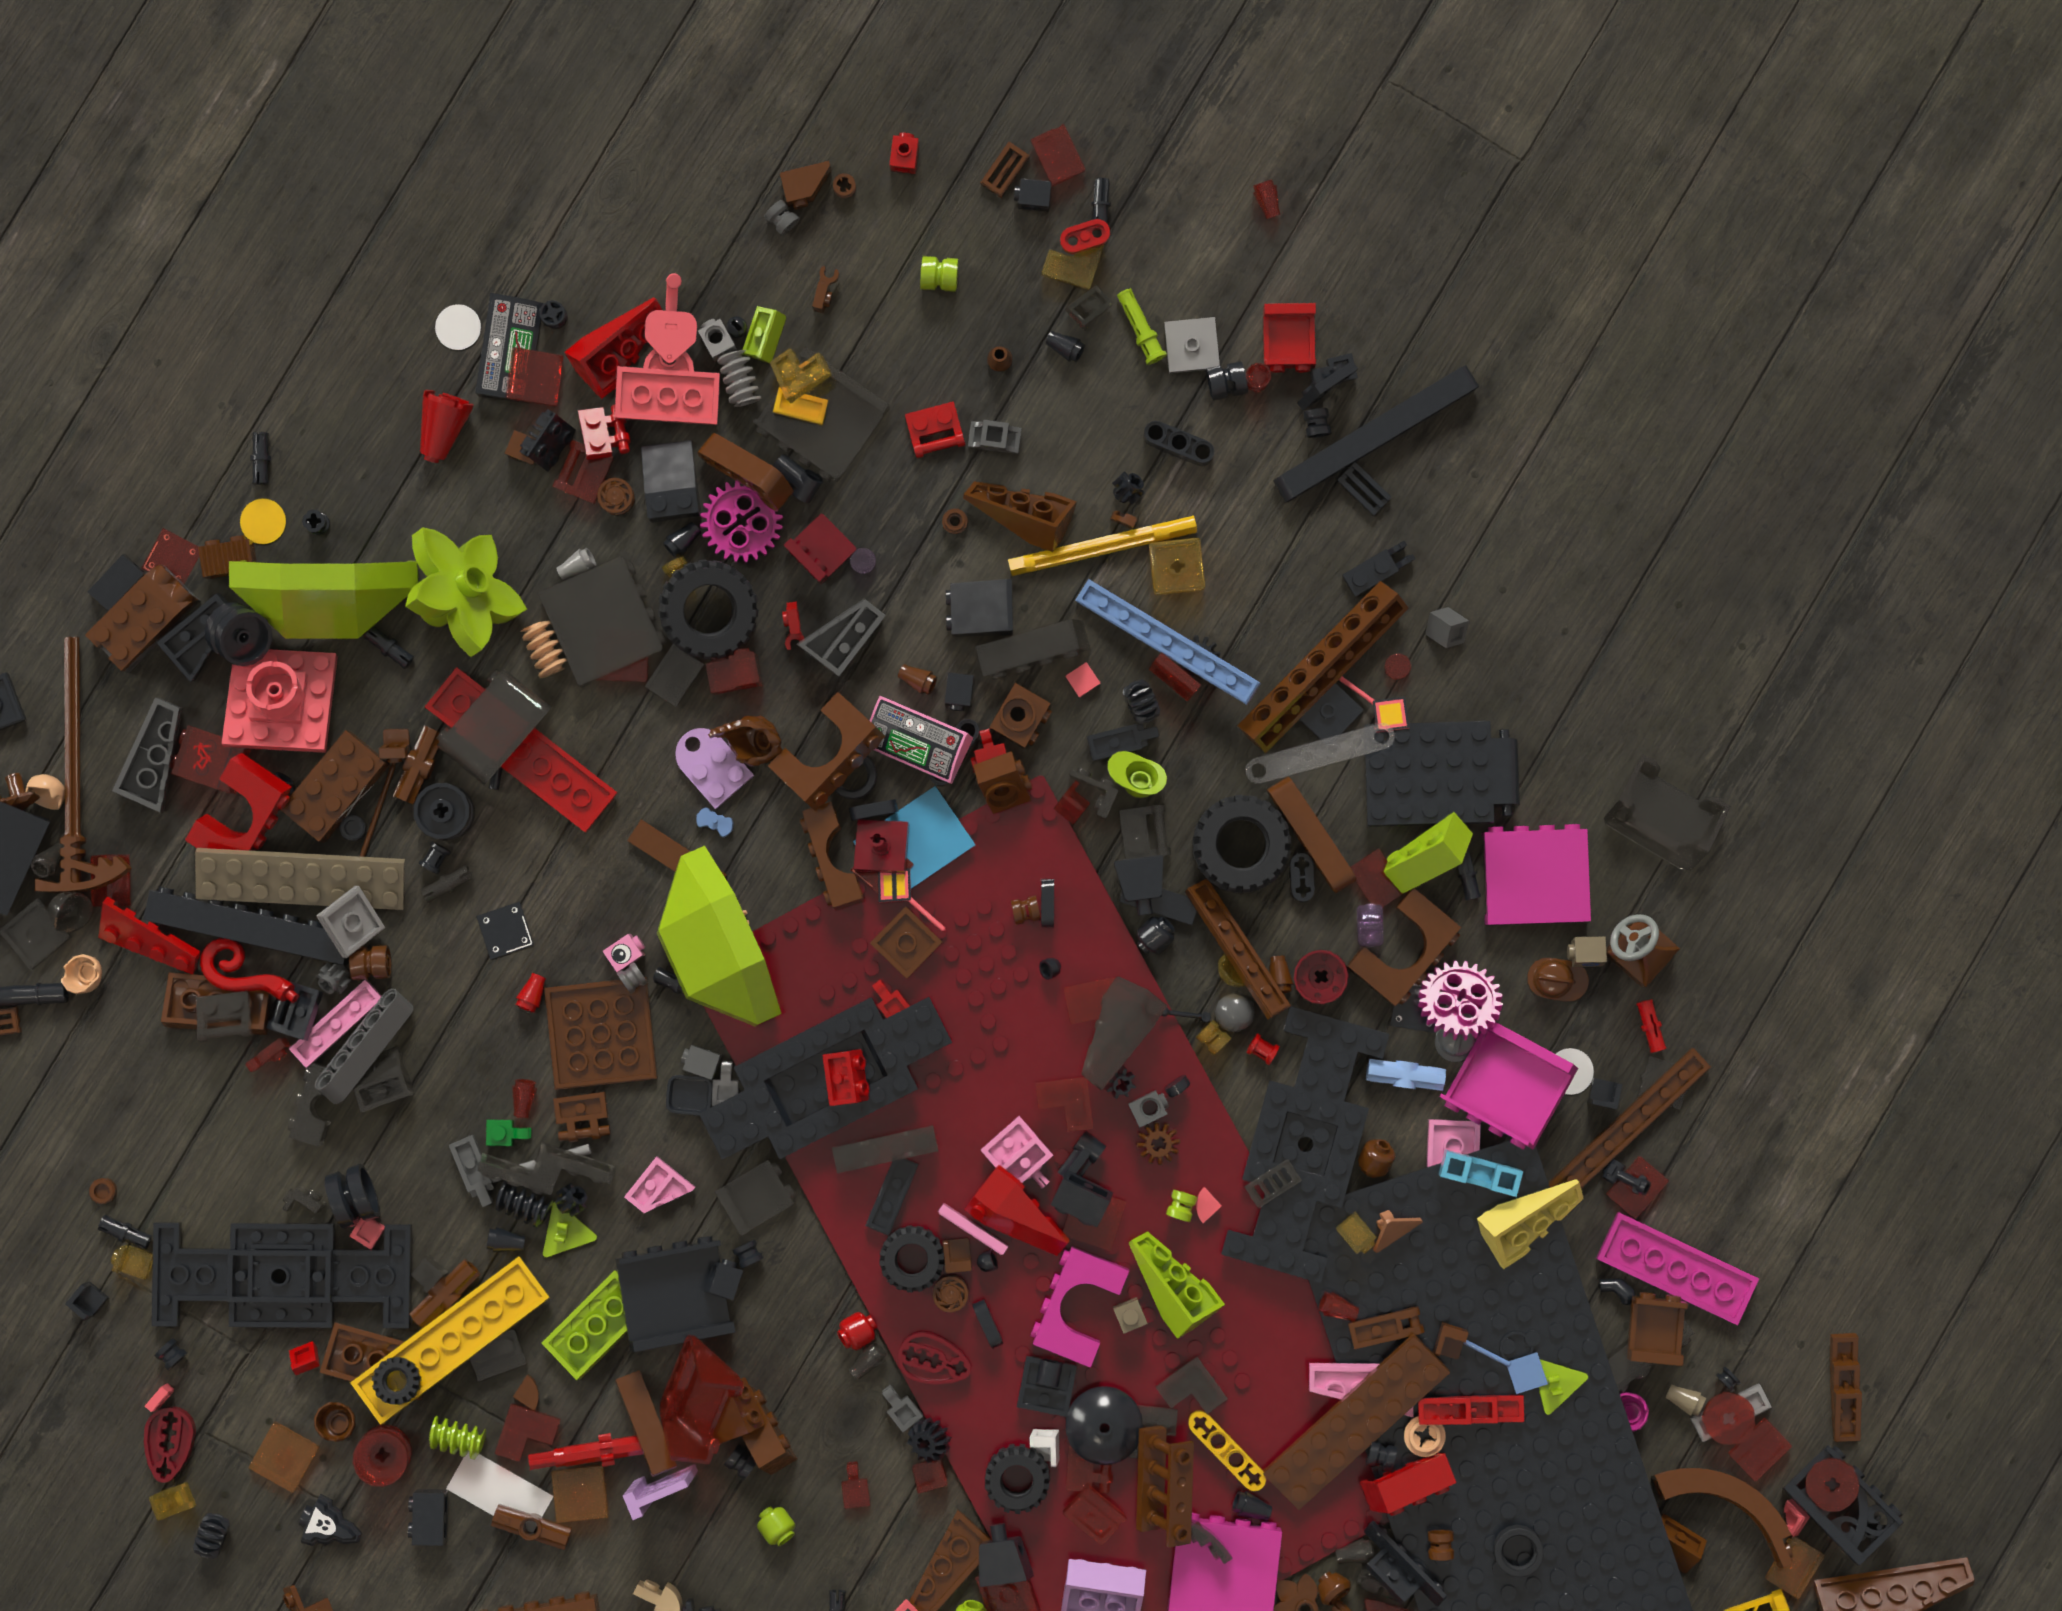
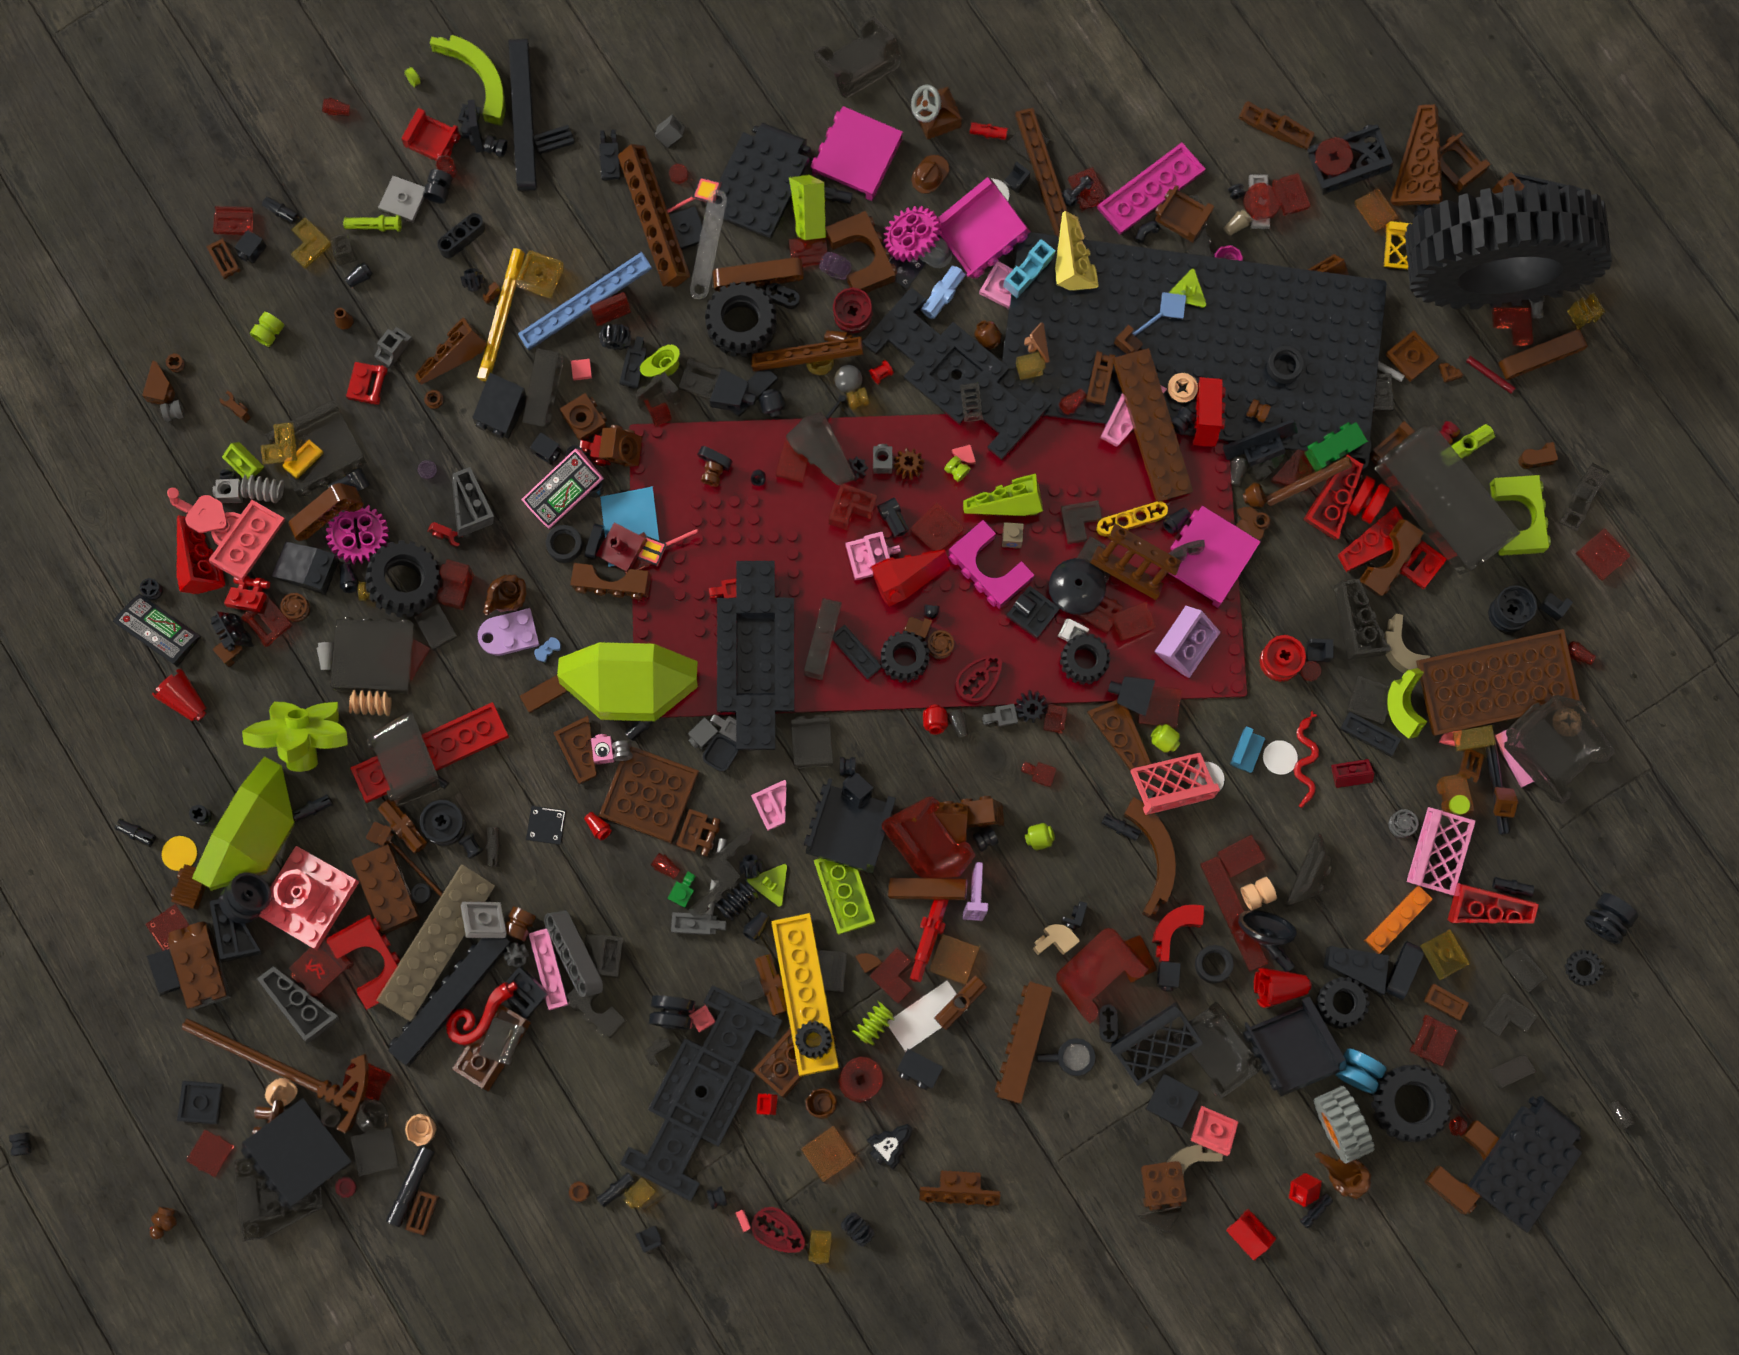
camera: 70 degrees left, 10 degrees down
red wing [98,896,200,974] -> none
clear red plate [245,1038,290,1072] -> none
white sticker [435,305,481,350] -> none
clear red tile [505,347,563,407] -> none
reddish brown arch [768,692,886,811] -> none
dark red bracket [784,514,857,584] -> none
red bracket [822,1049,869,1106] -> none
reddish brown plate [870,906,942,979] -> none
red brick [889,133,919,174] -> none
reddish brown cone [898,664,938,695] -> none
bright pink tile [938,1203,1008,1255] -> none
black beam [972,1299,1004,1349] -> none
black brick [1051,1170,1113,1227] -> none
red plate [1060,219,1110,254] -> none
black tile [1164,1075,1191,1097] -> none
red slope [1418,1395,1524,1425] -> none
dark tan brick [1567,937,1607,967] -> none
reddish brown arch [1651,1468,1793,1568] -> none
coral tile [1784,1499,1810,1537] -> none
none -> lime tile [405,67,421,87]
none -> lime arch [430,35,505,126]
none -> reddish brown wing [554,716,597,785]

